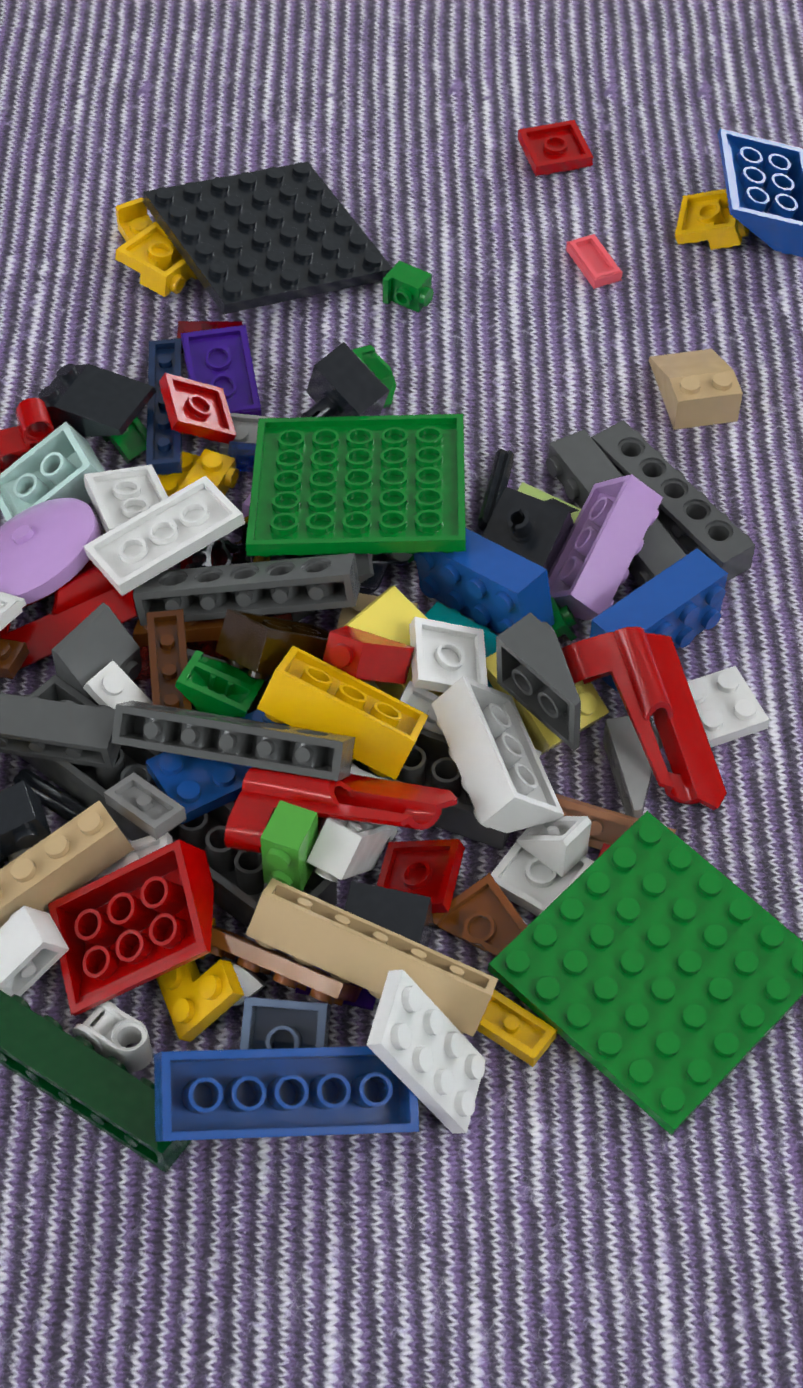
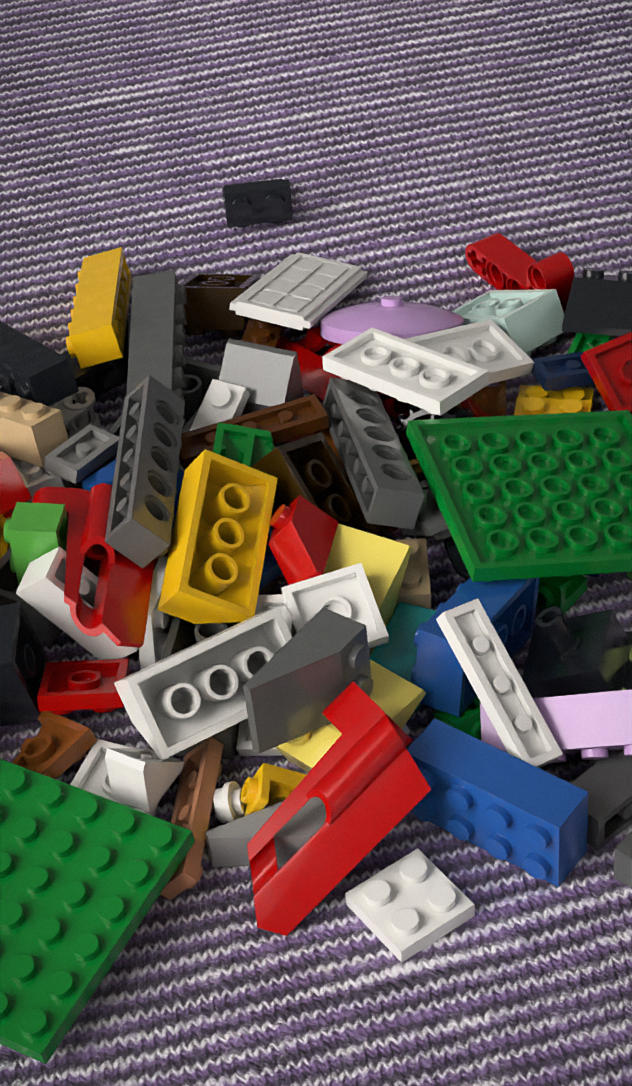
camera: 80 degrees right, 10 degrees down
none -> white plate [213,781,246,823]
none -> yellow bracket [241,763,306,816]
none -> white plate [436,599,563,768]

